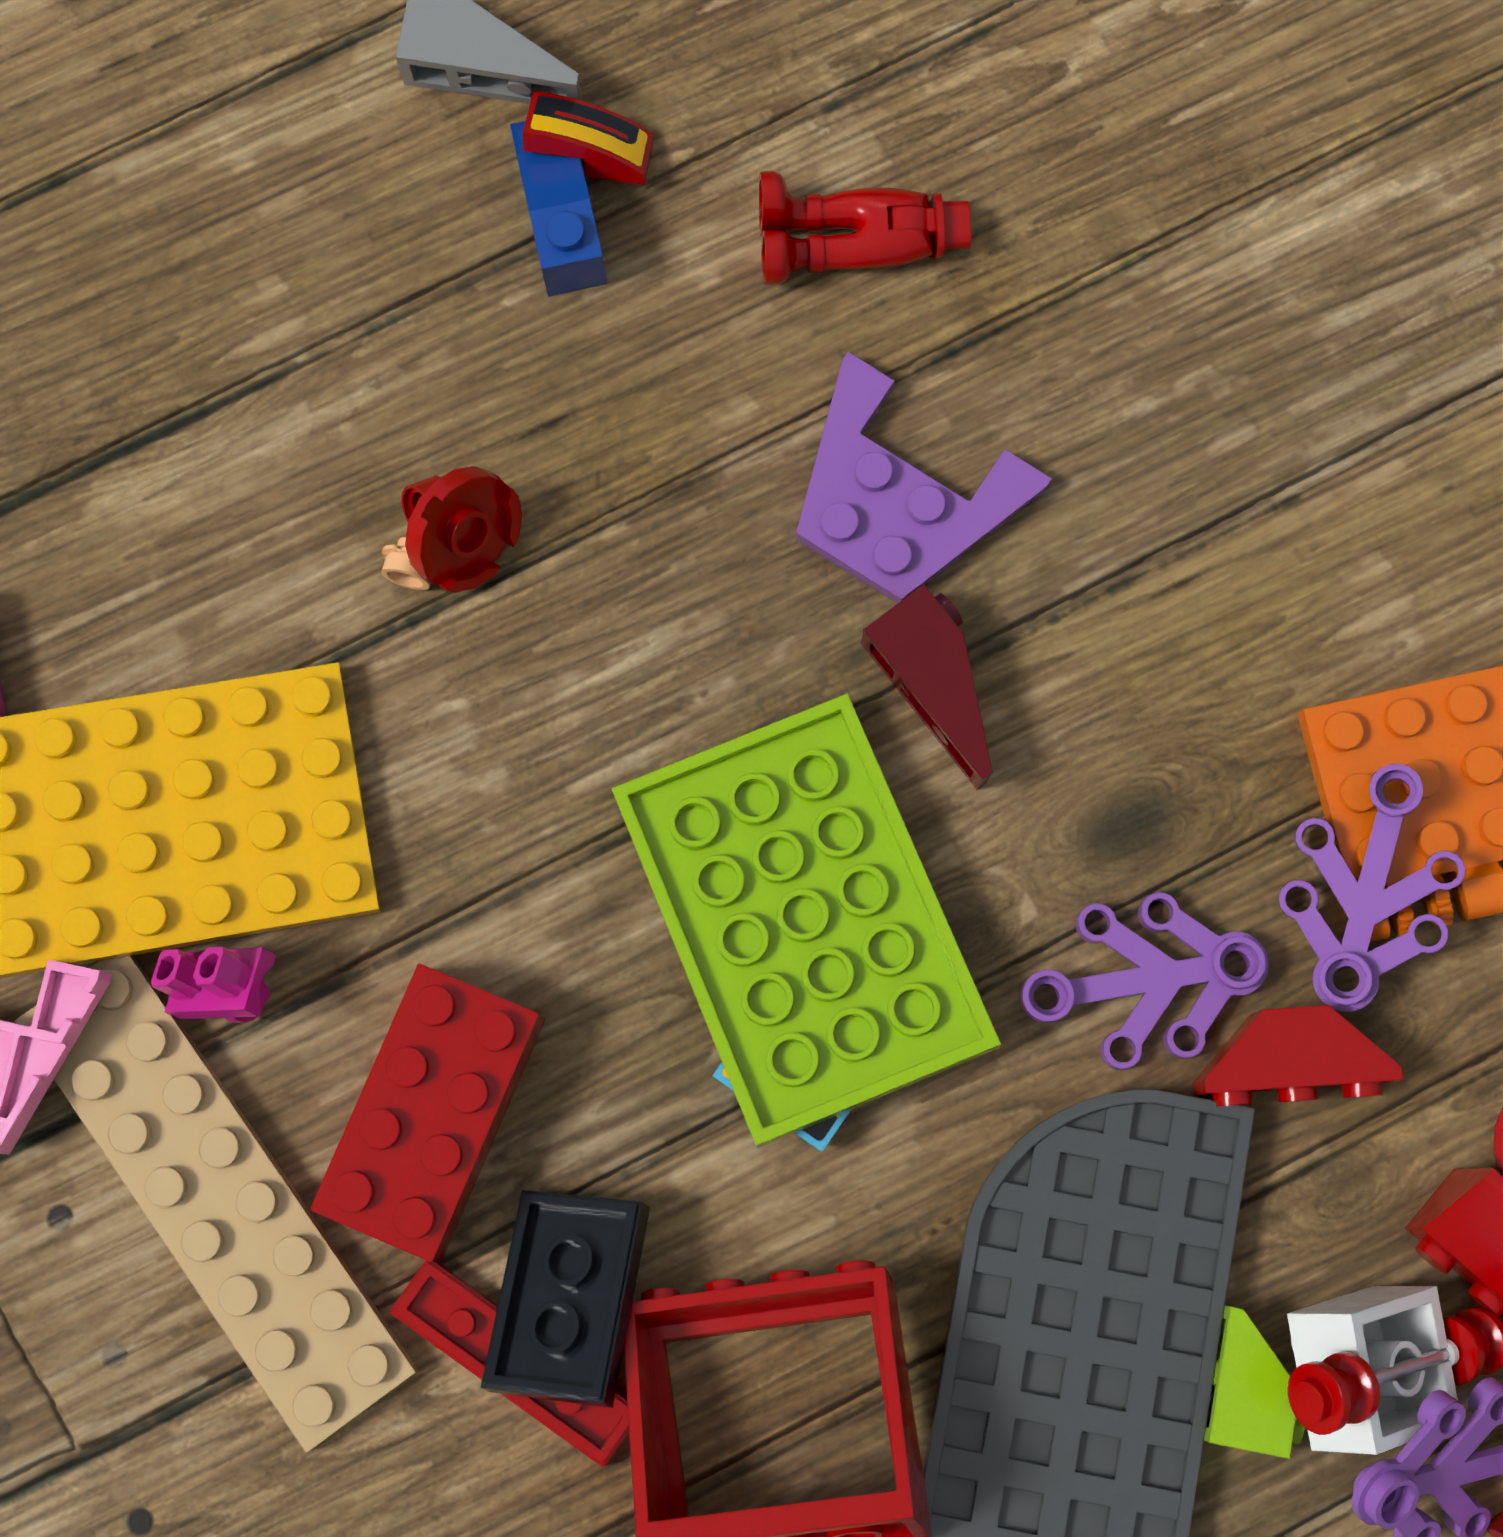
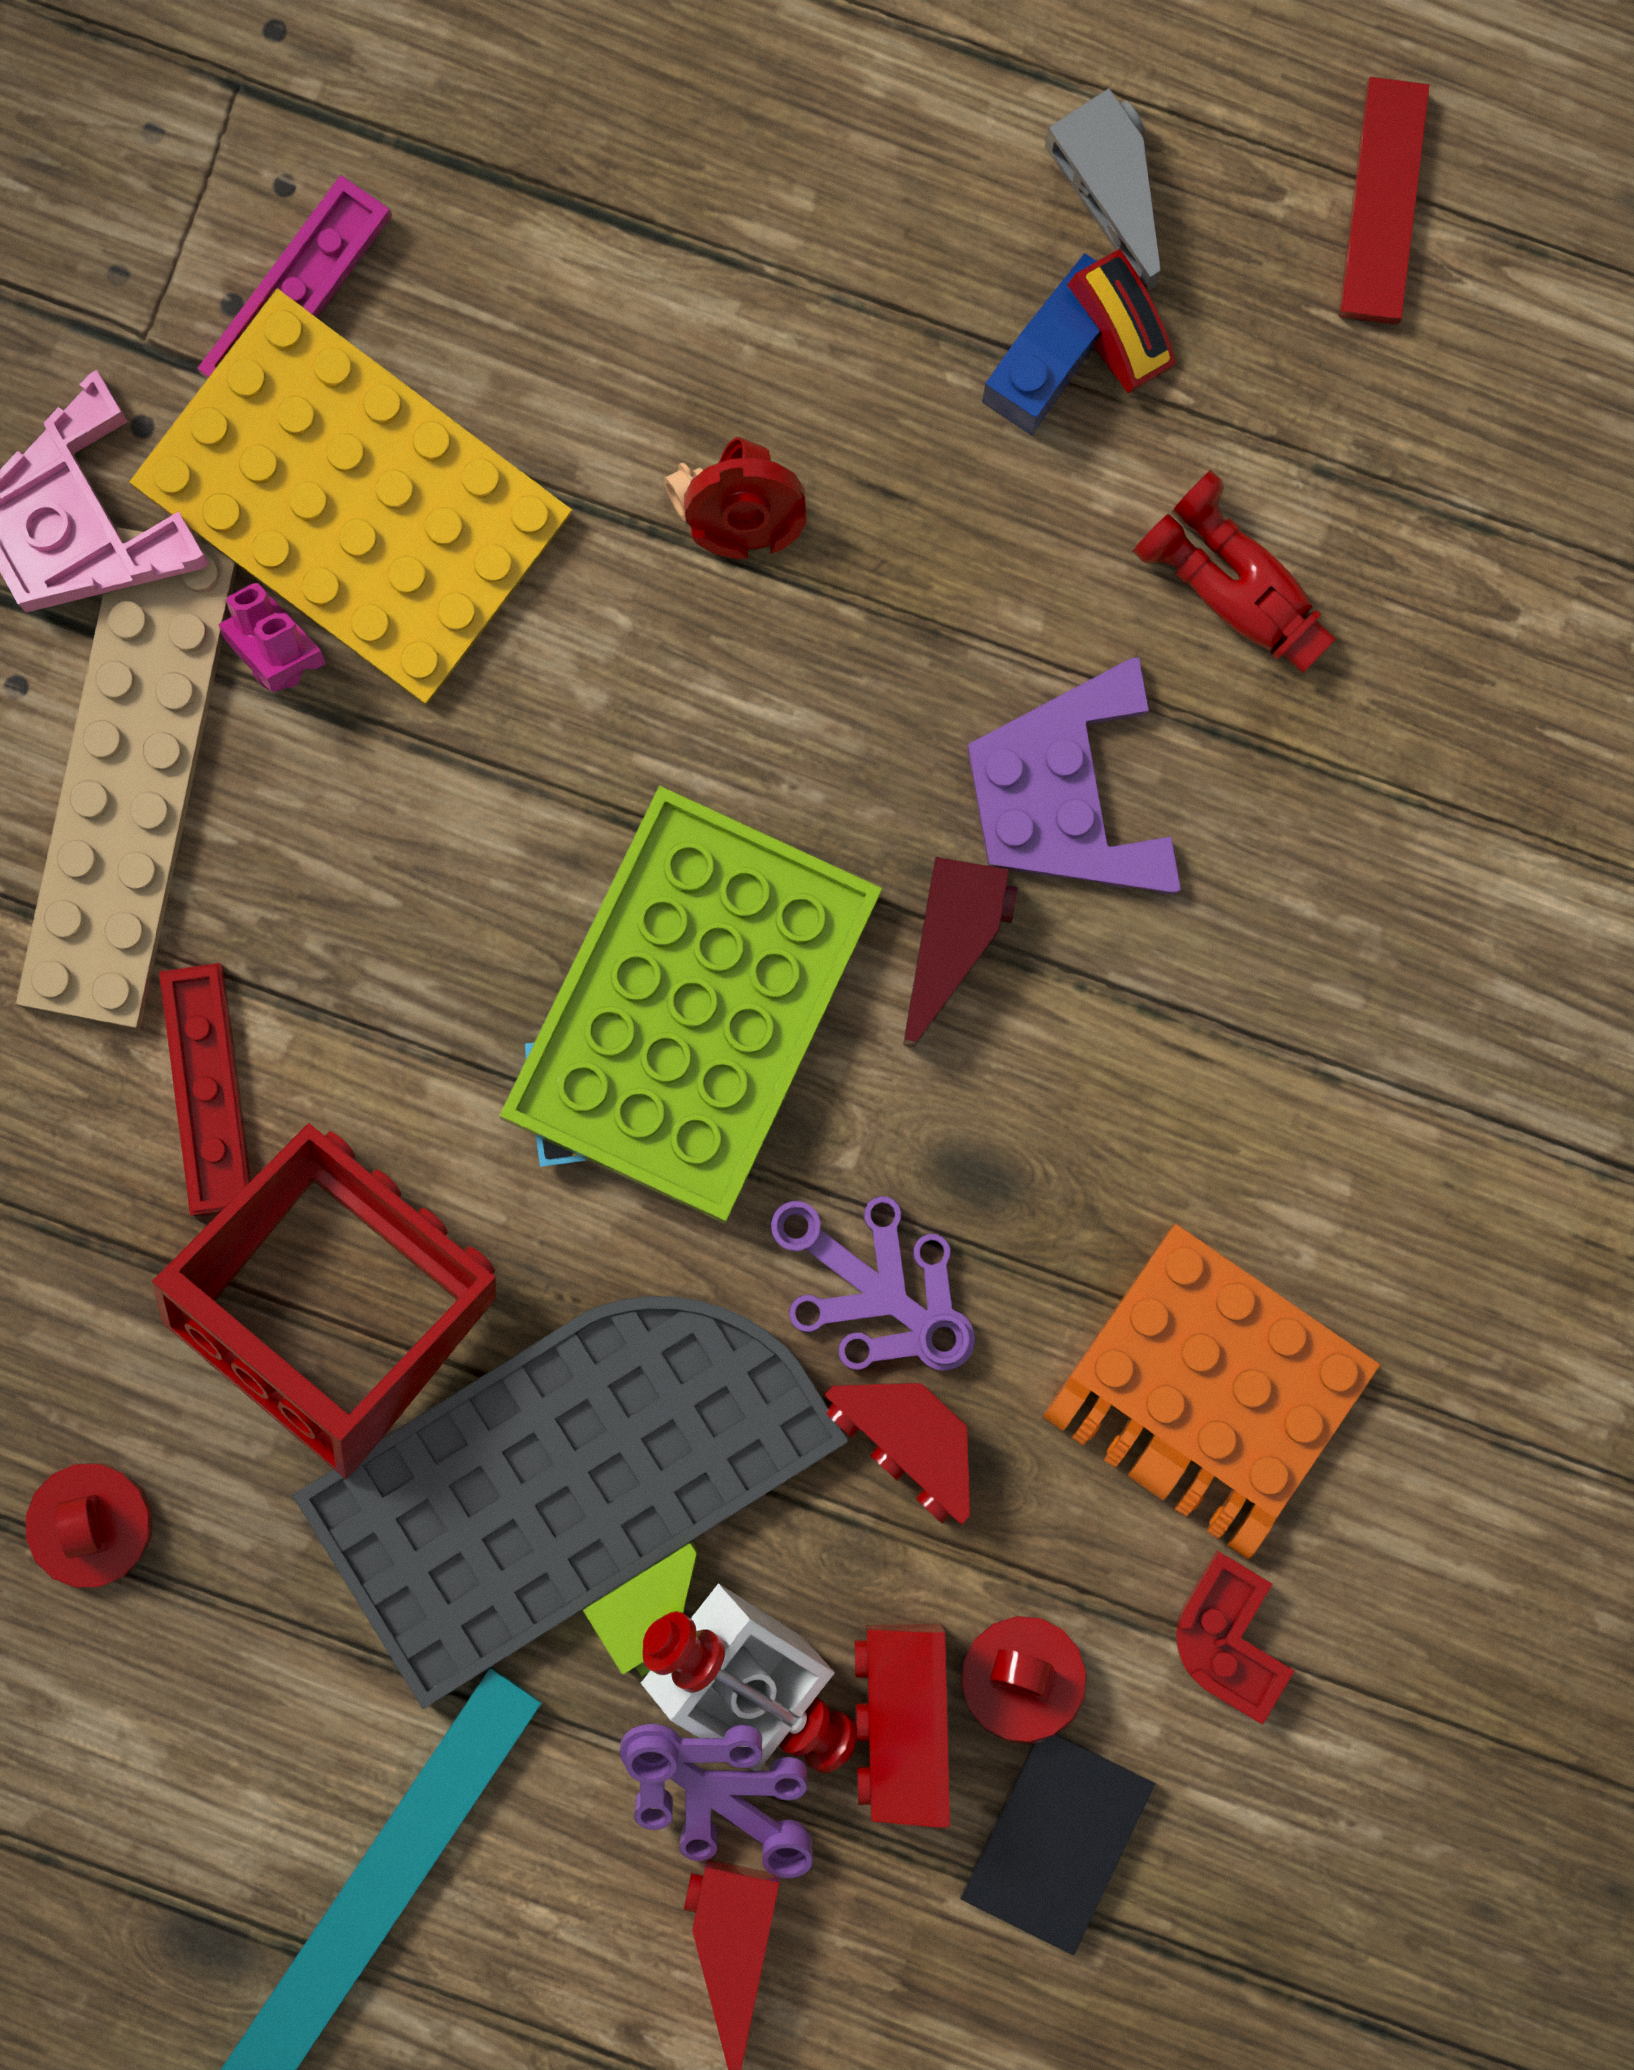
camera: 45 degrees right, 5 degrees up
red brick [310,963,546,1263] -> none
black tile [481,1190,650,1408] -> none
medium lavender plant [1279,764,1465,1012] -> none

